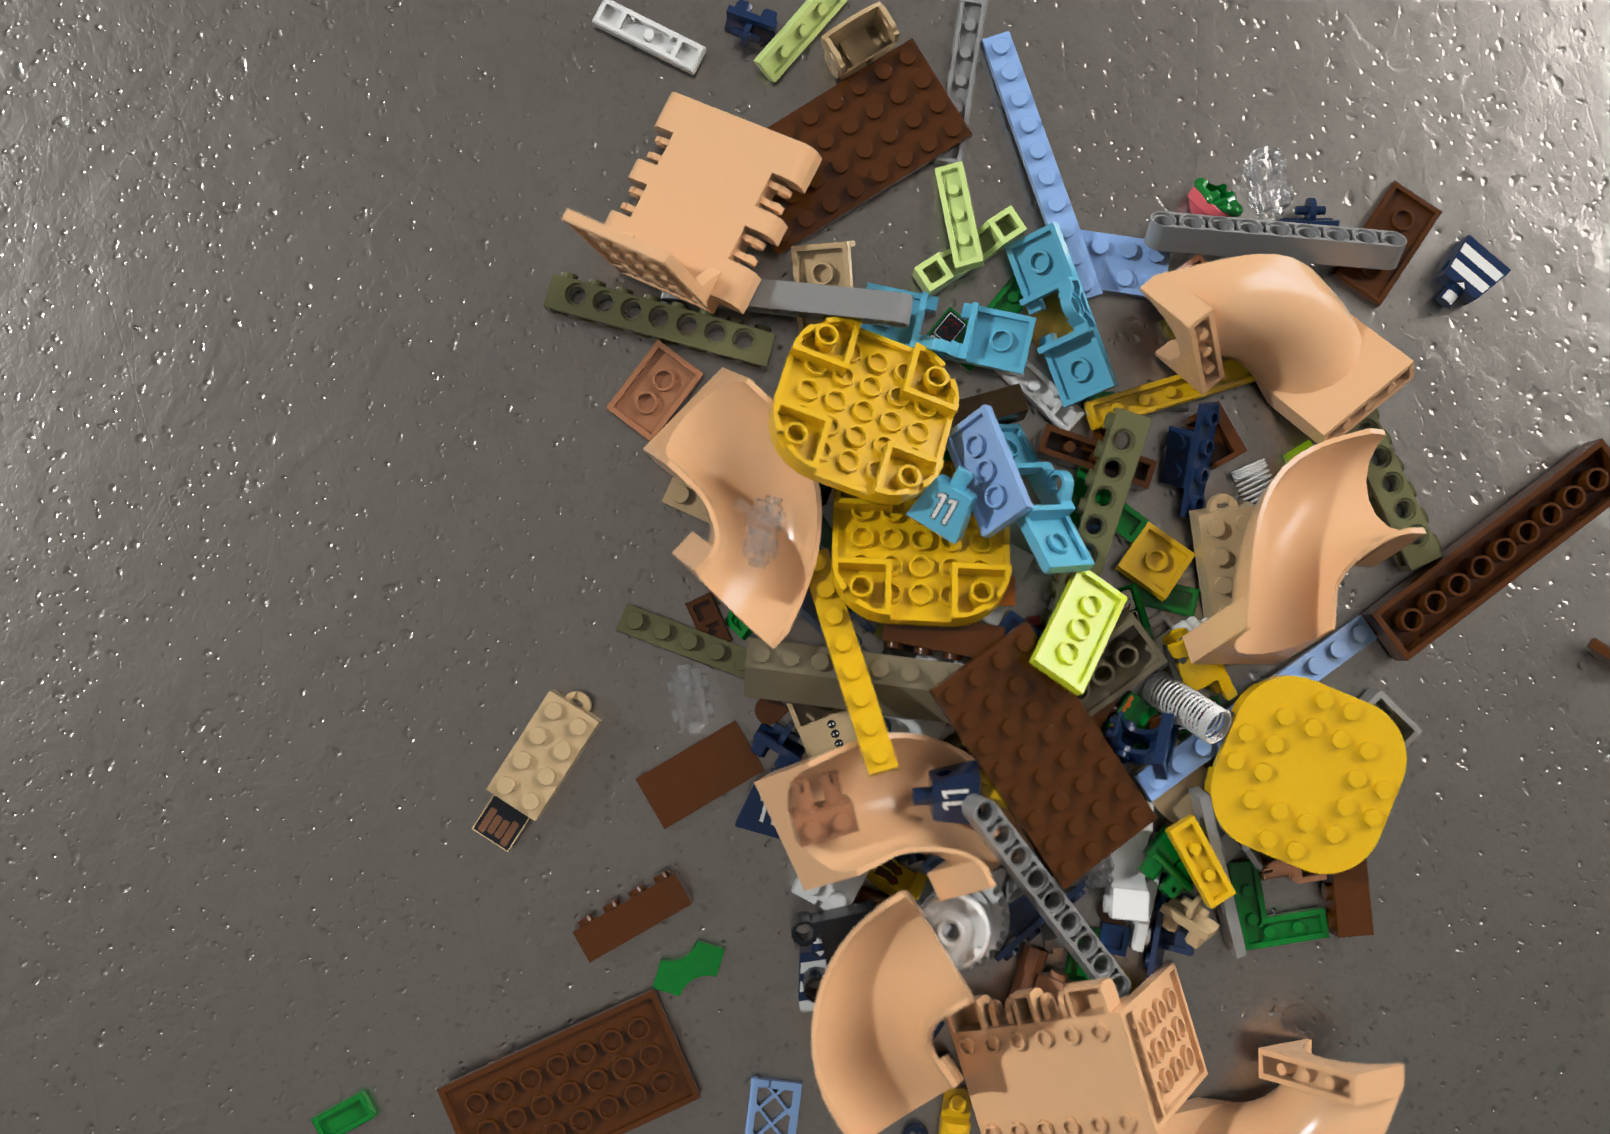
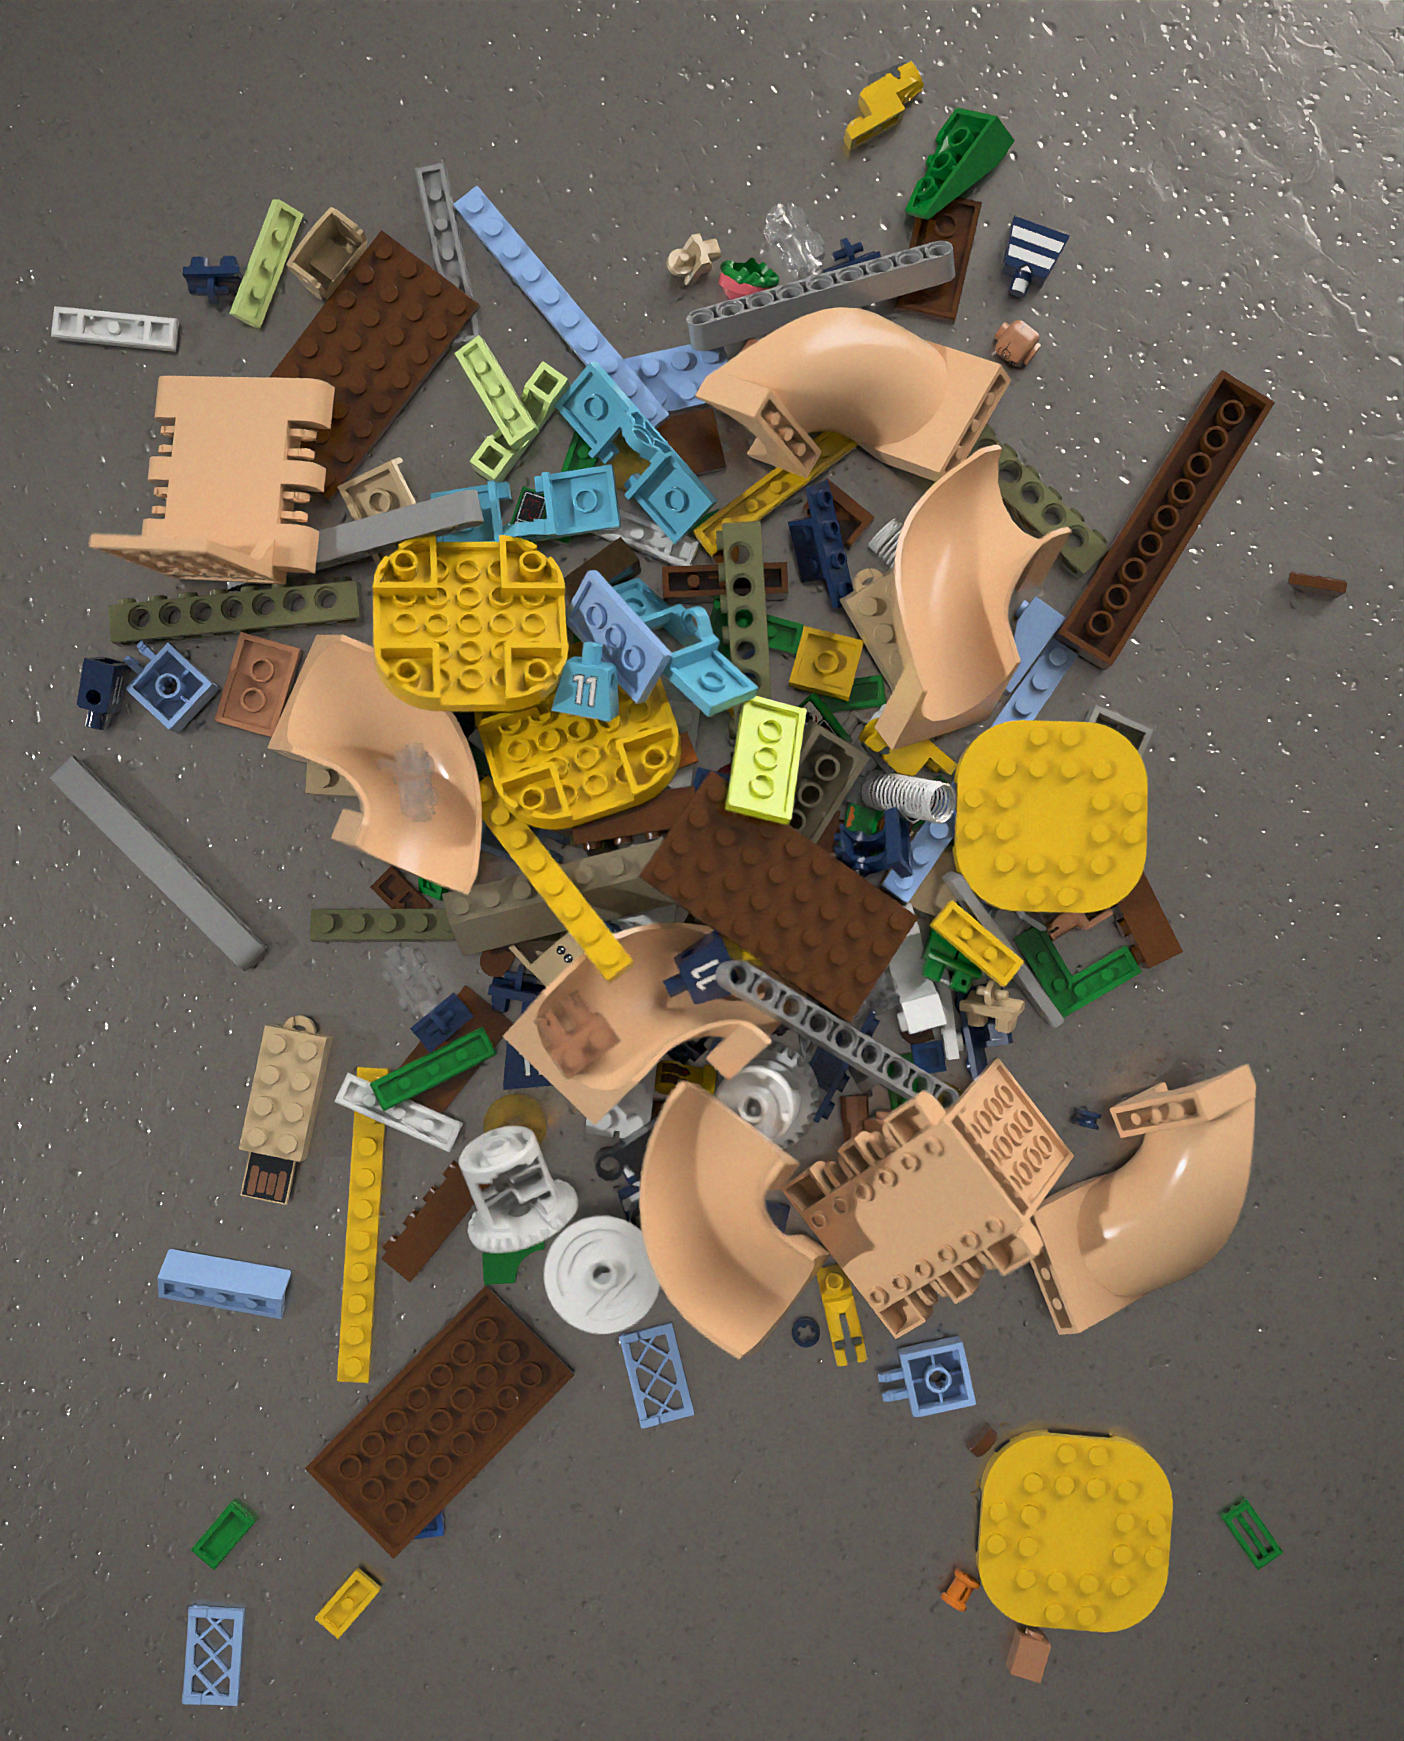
camera: 20 degrees left, 0 degrees up
none -> light grey beam [50,755,268,971]
none -> dark blue torso [77,656,131,730]
none -> light blue hinge [123,641,220,733]
none -> light blue panel [157,1249,291,1319]
none -> white tile [334,1073,463,1152]
none -> yellow plate [337,1067,390,1383]
none -> green tile [369,1027,497,1112]
none -> dark blue hips [410,992,474,1053]
none -> white piece [459,1126,578,1253]
none -> clear yellow brick [483,1092,549,1145]
none -> white piece [544,1216,660,1334]
none -> reddish brown tile [656,407,726,476]
none -> tan hips [666,233,721,286]
none -> yellow plate [844,61,924,151]
none -> green wedge [905,107,1015,220]
none -> nougat head [994,319,1041,367]
none -> light blue slope [1003,596,1065,697]
none -> dark blue bush [1071,1108,1102,1130]

